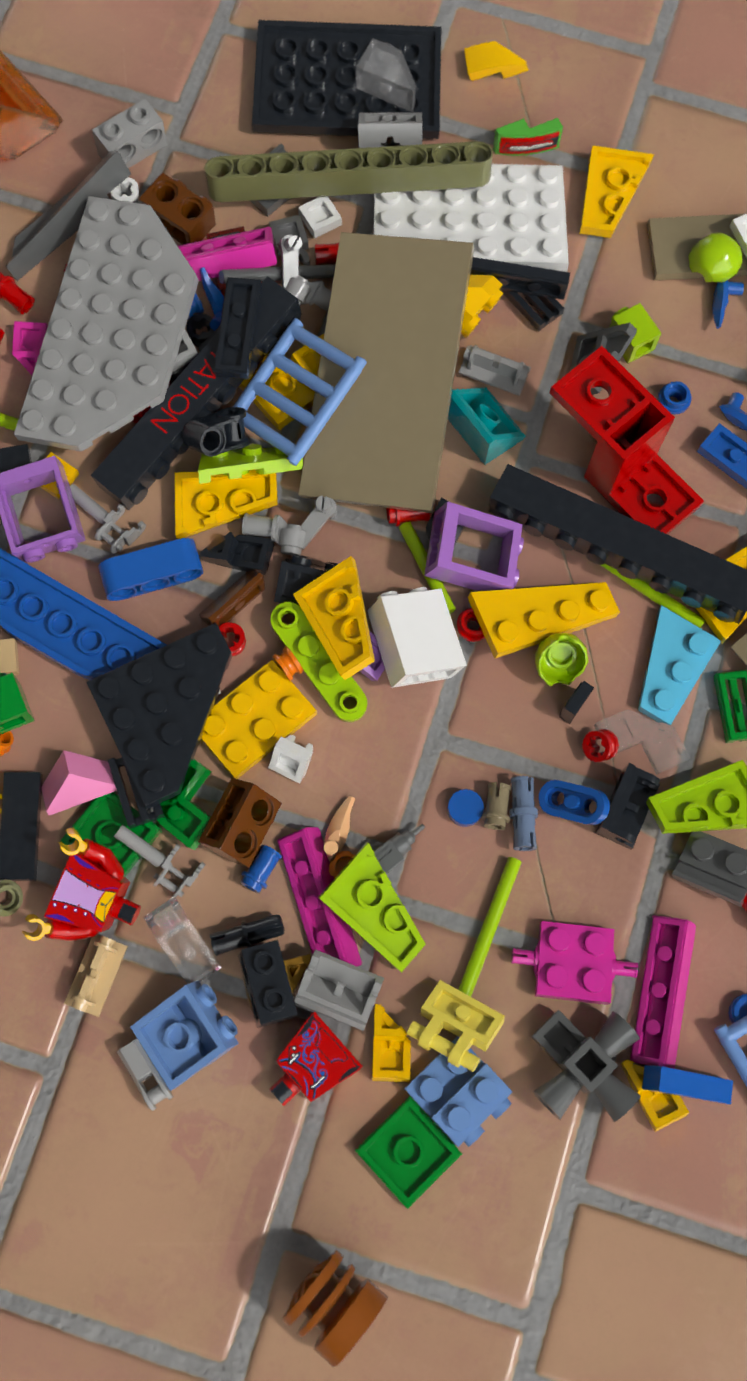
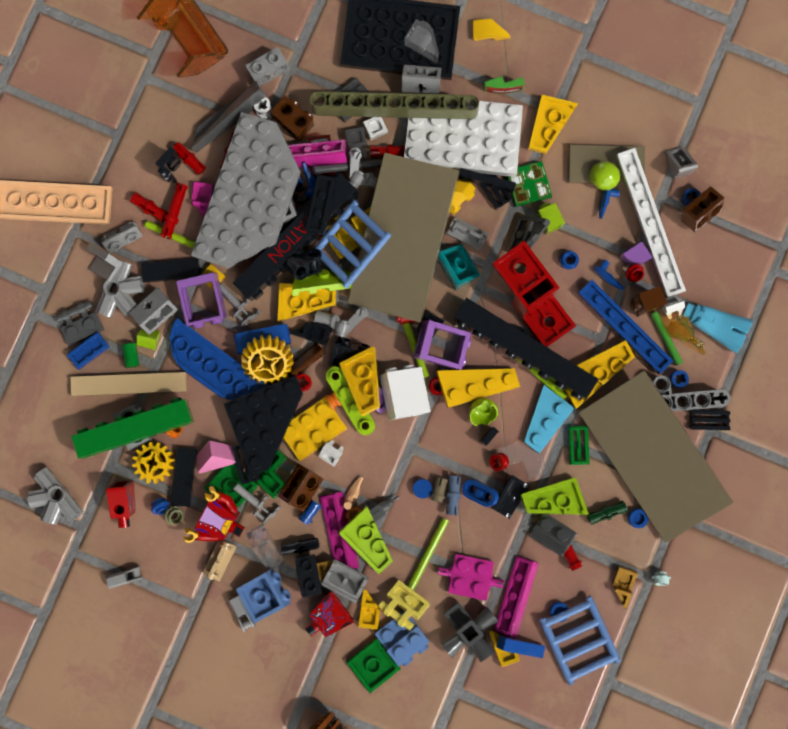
camera: 10 degrees right, 10 degrees up
none -> yellow gear [241,334,293,385]
none -> green tile [507,161,552,208]

